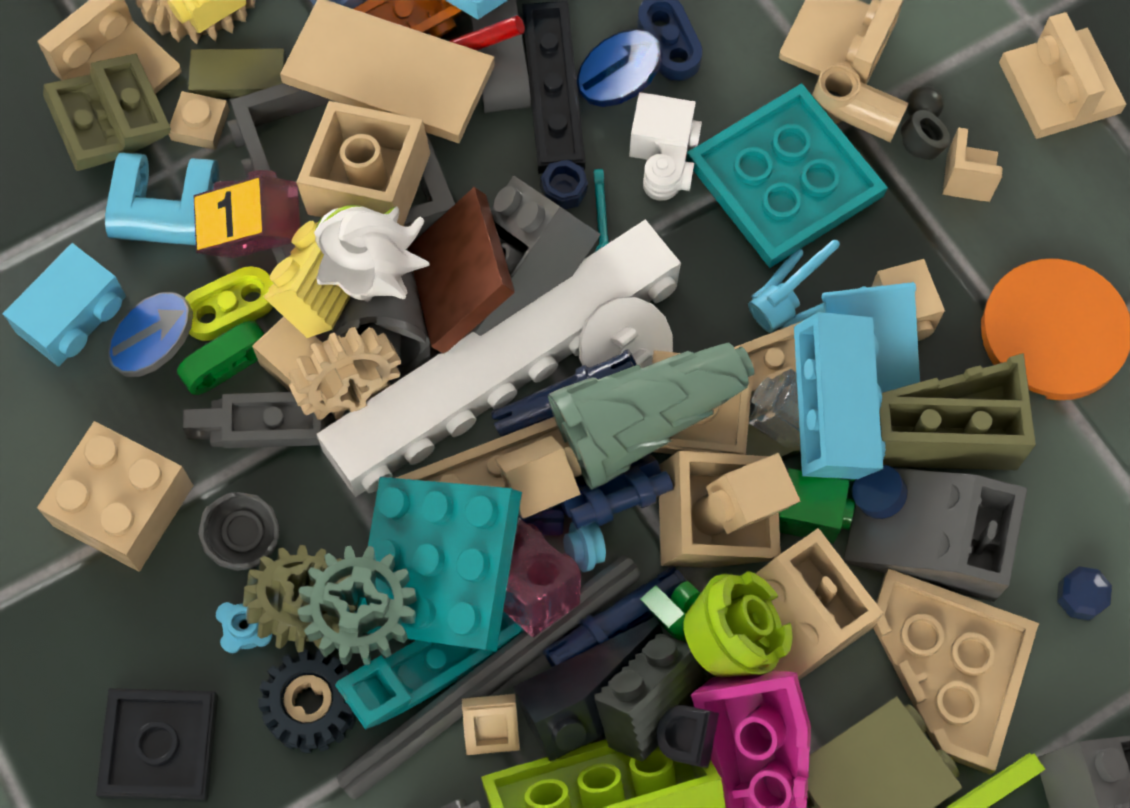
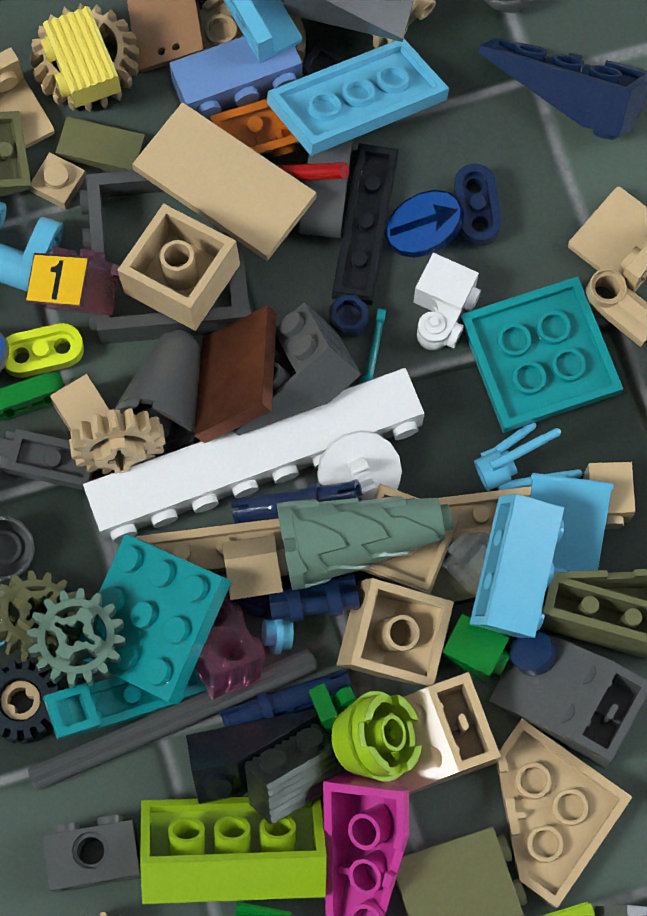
camera: 15 degrees right, 5 degrees up
light yellow brick [264,221,351,338] -> none
white hair [314,205,430,302] -> none
tan tile [462,694,520,755] -> none
black tile [657,705,719,768] -> none
tan brick [706,453,800,534] -> none

